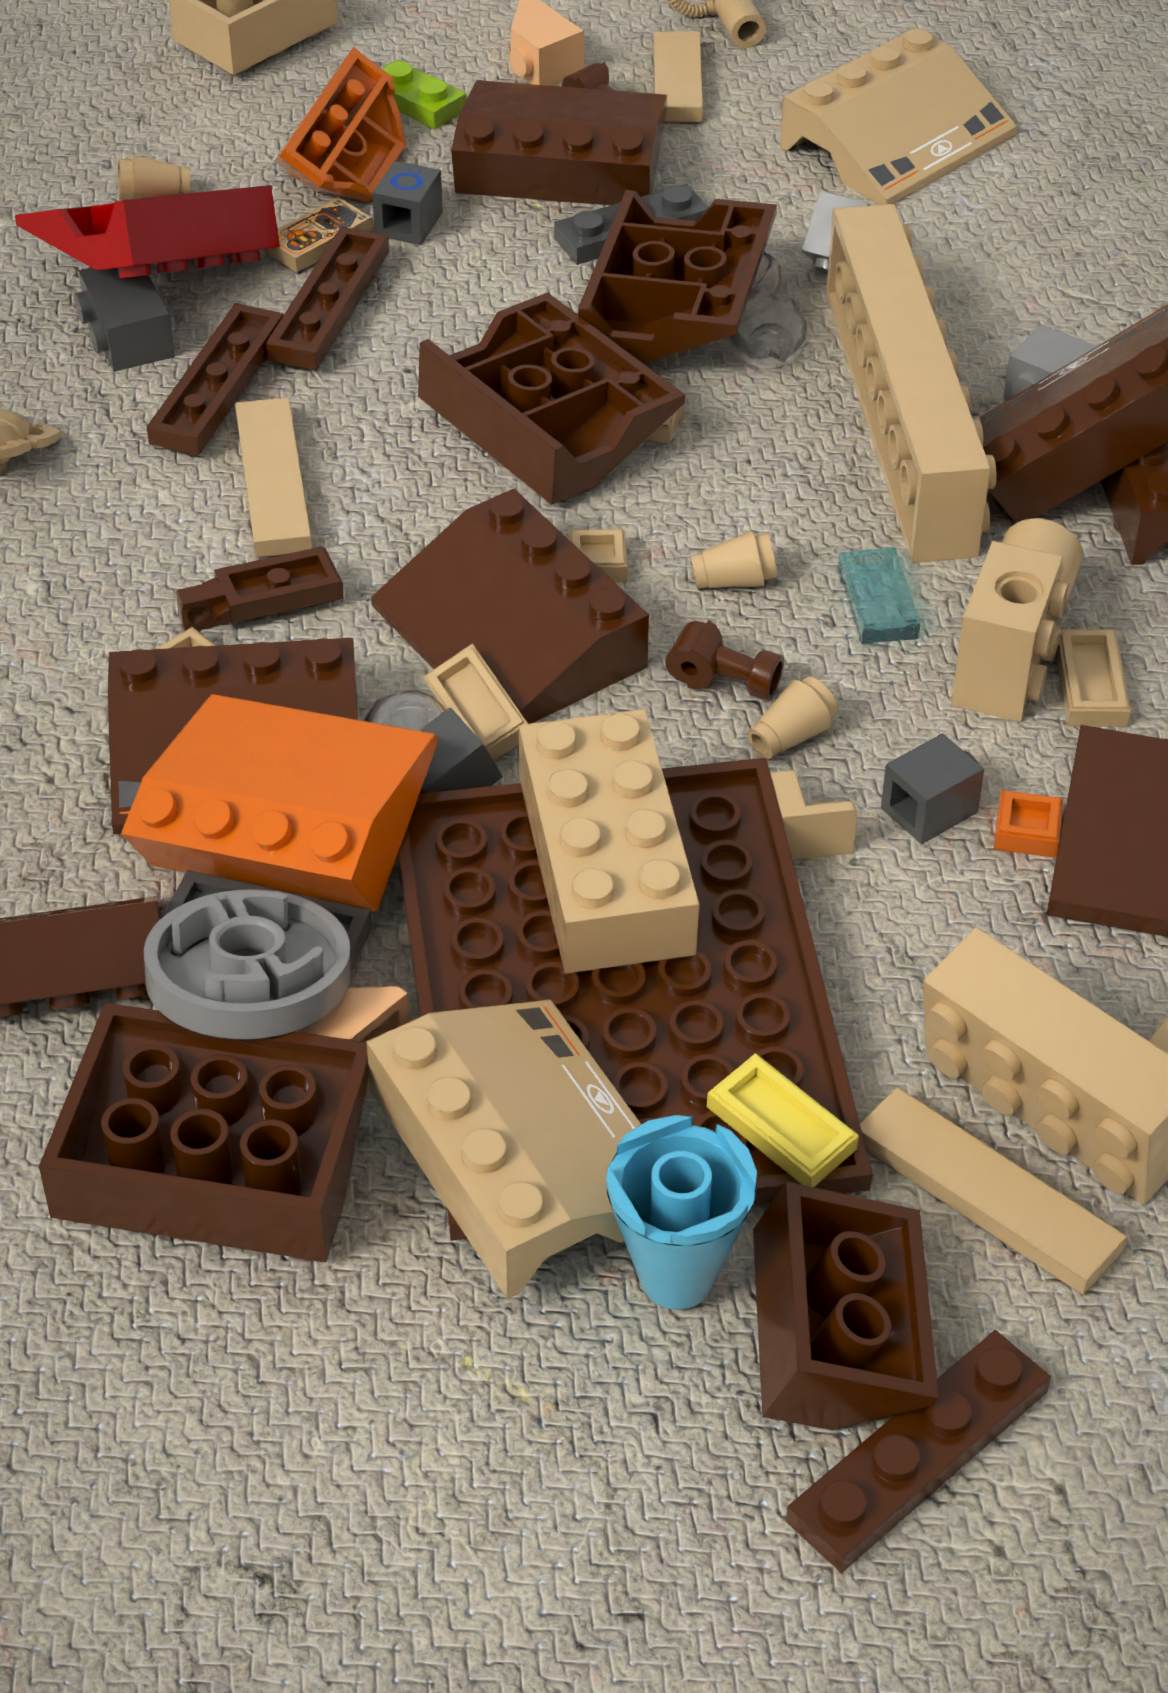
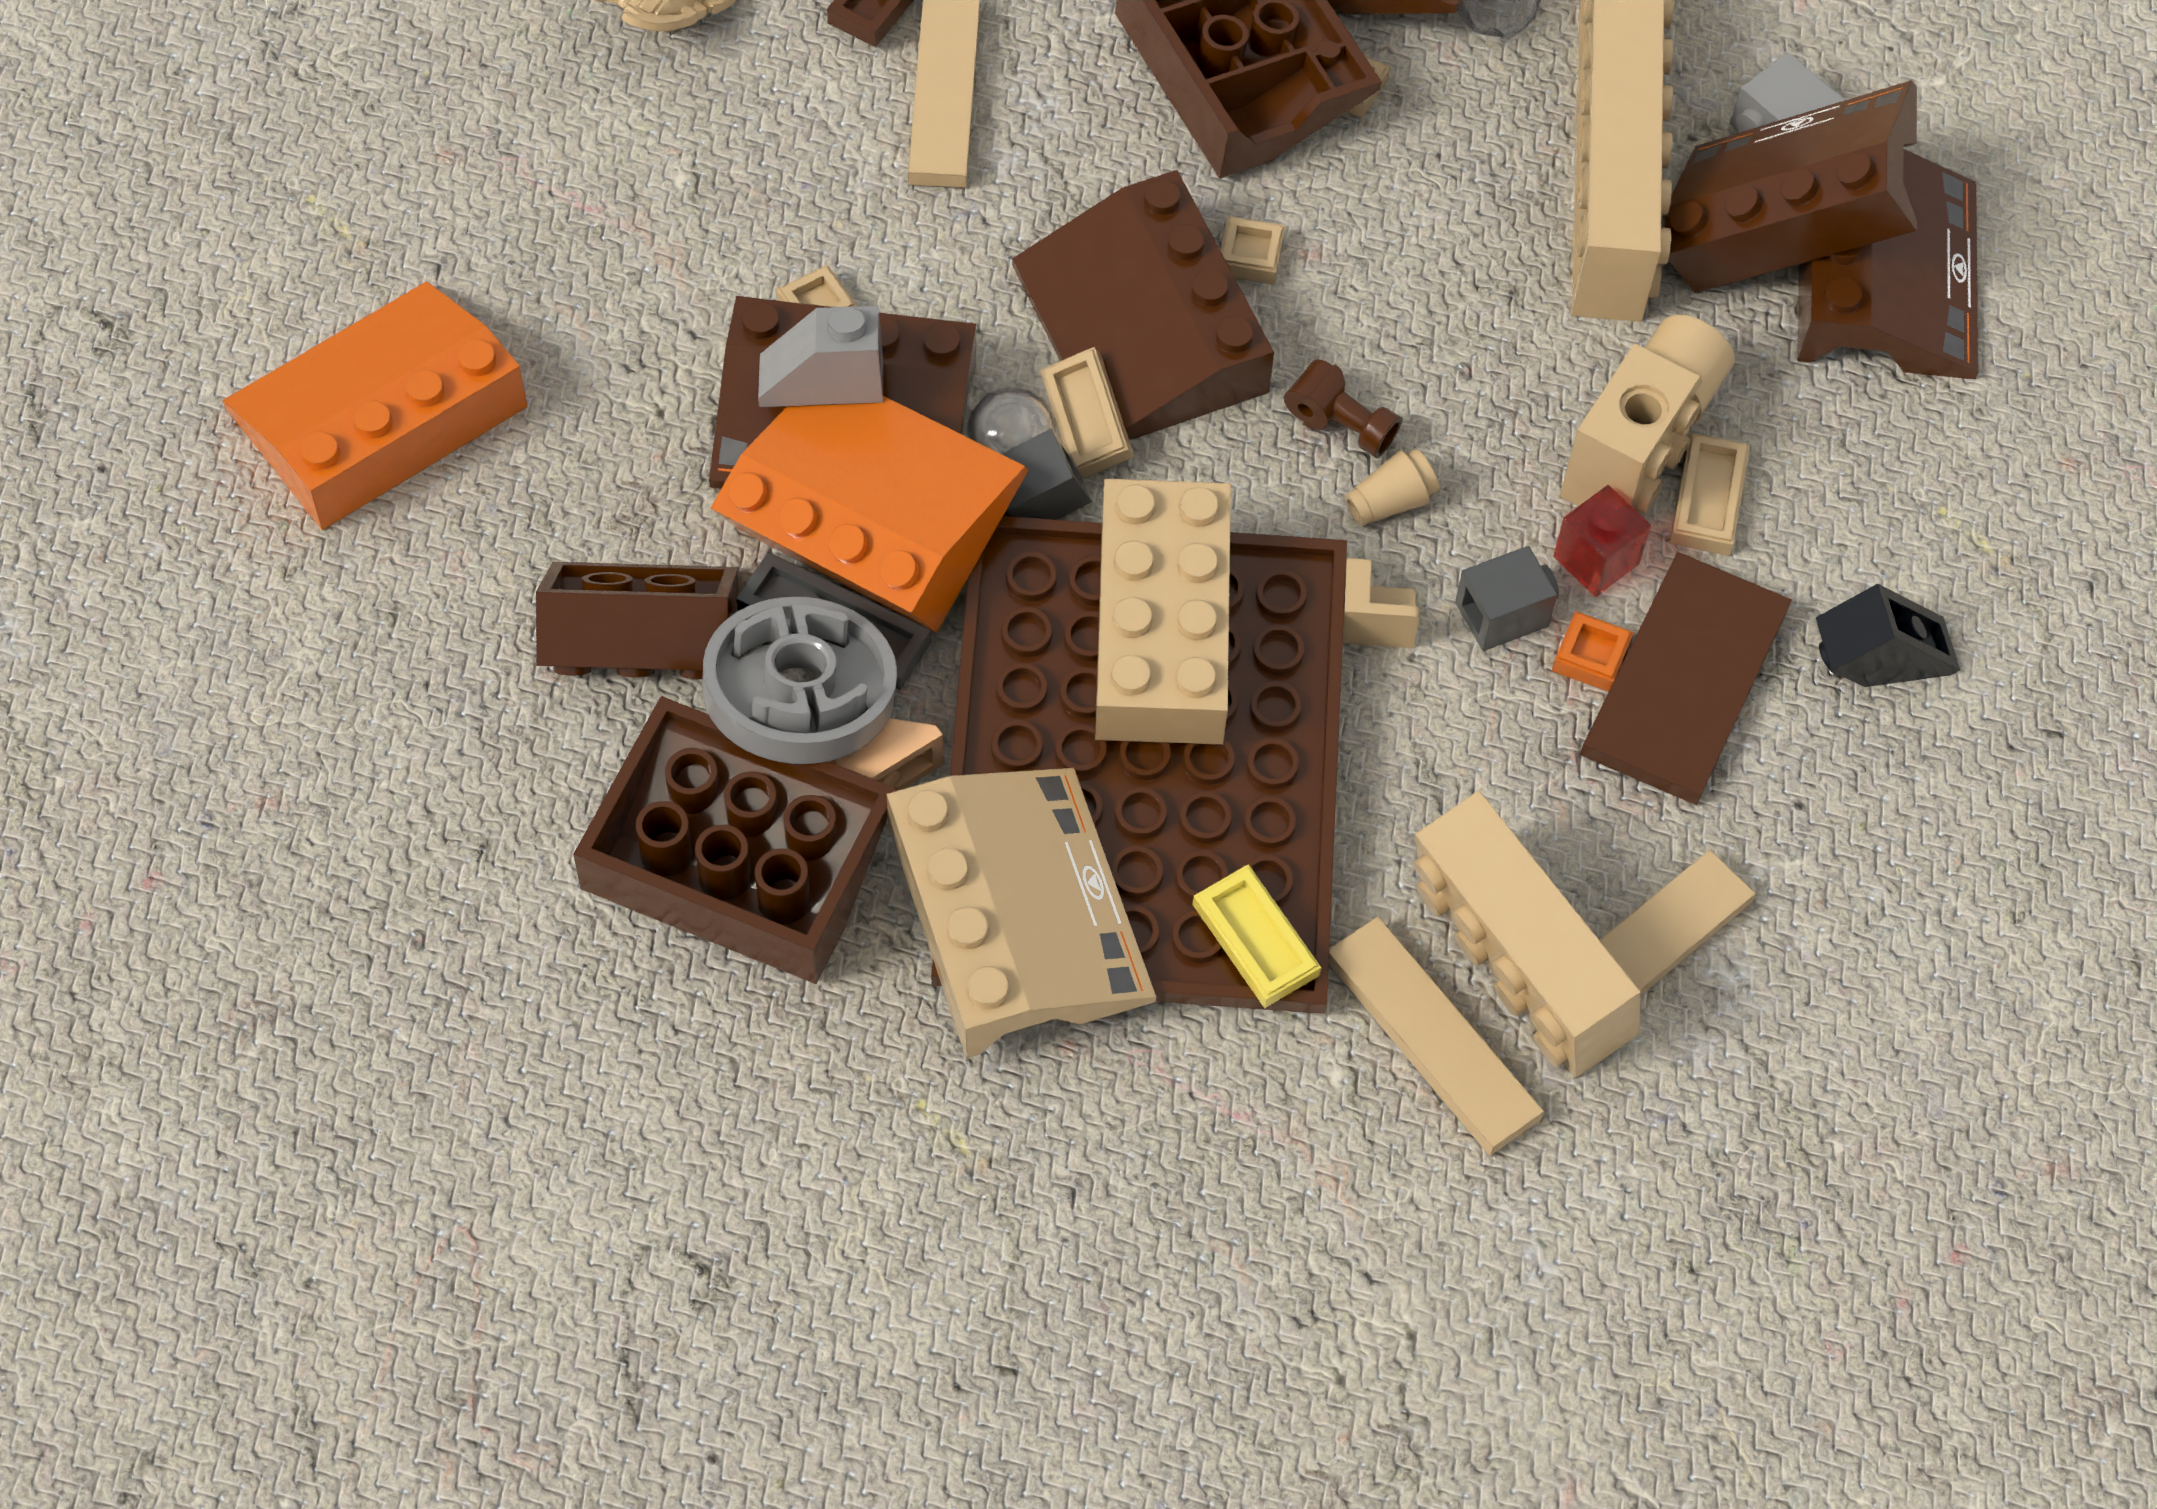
camera: 10 degrees right, 15 degrees up
reddish brown hinge [176,546,344,631] -> none
medium azure cone [606,1115,757,1310] -> none
tan cone [690,530,777,589] -> none
reddish brown slope [753,1181,939,1430] -> none
reddish brown plate [786,1330,1051,1573] -> none
clear light blue tile [838,547,920,644] -> none
none -> light grey slope [758,306,883,407]
none -> clear red brick [1553,485,1651,597]

